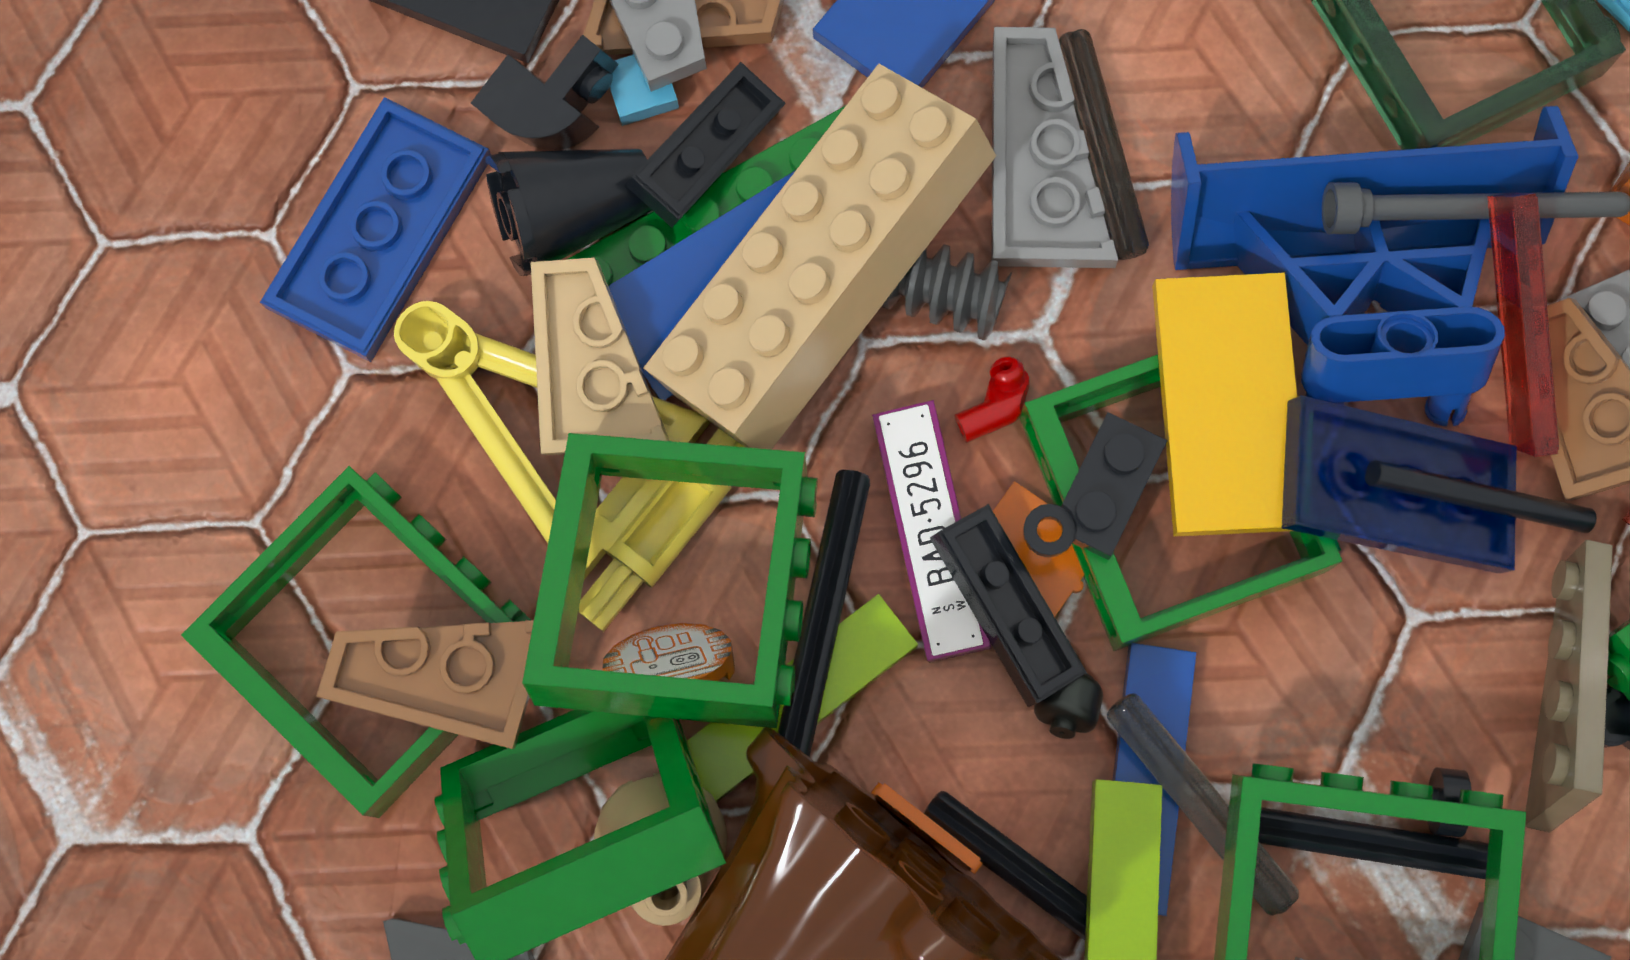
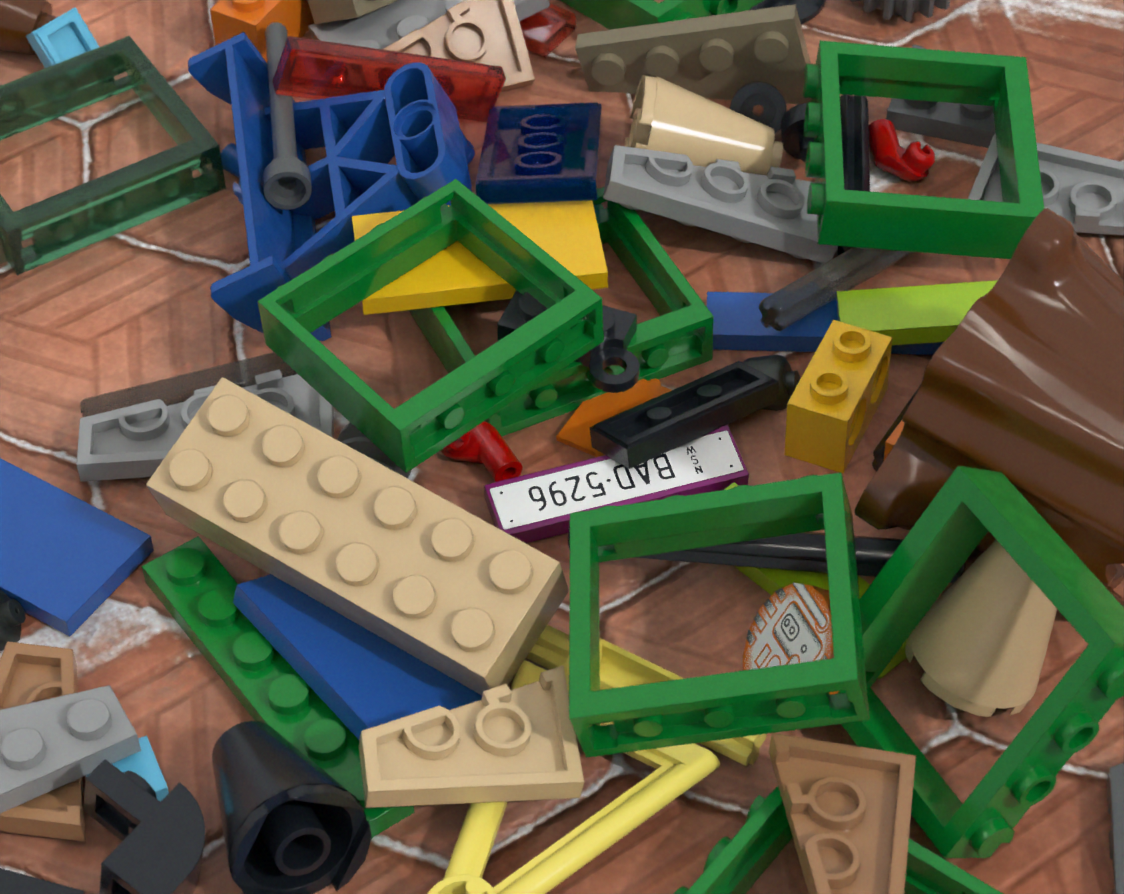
camera: 100 degrees left, 30 degrees down
black tile [625,62,786,228] -> none
black bar [1365,460,1597,533] -> none
none -> green window [257,179,604,473]
none -> light grey wing [603,145,838,265]
none -> tan cone [624,75,783,175]
none -> black tile [730,81,787,134]
none -> yellow brick [784,320,892,474]
none -> red arm [869,119,935,182]

